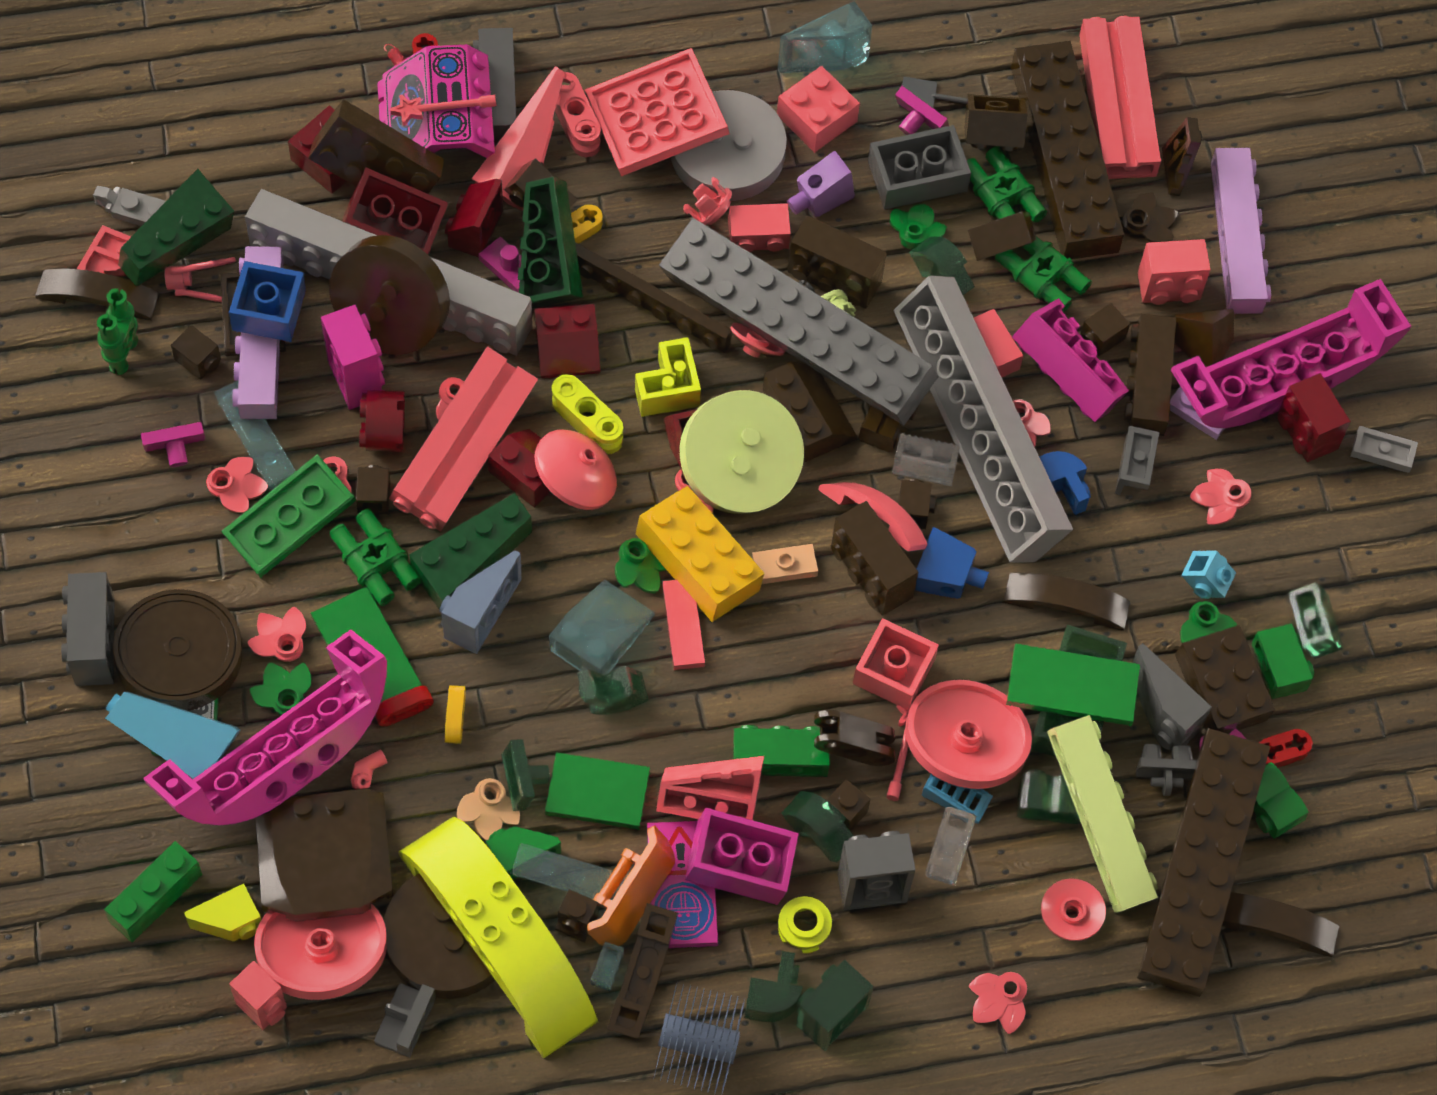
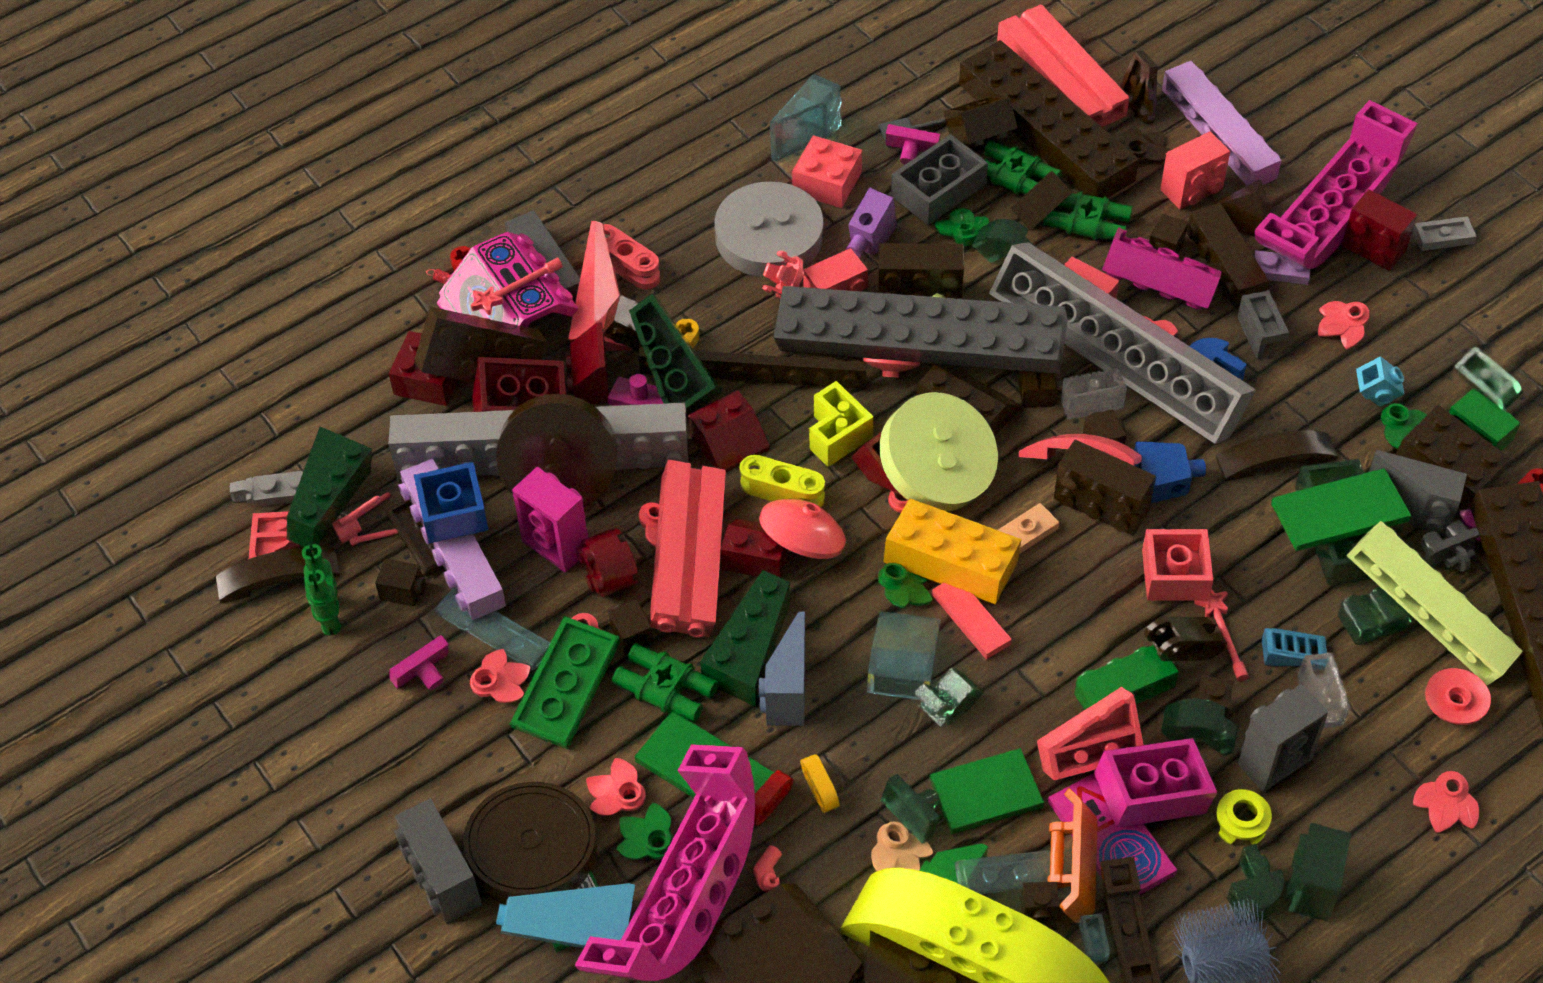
camera: 20 degrees left, 10 degrees down
coral plate [585,48,730,177] -> none
coral dish [905,680,1032,789] -> none

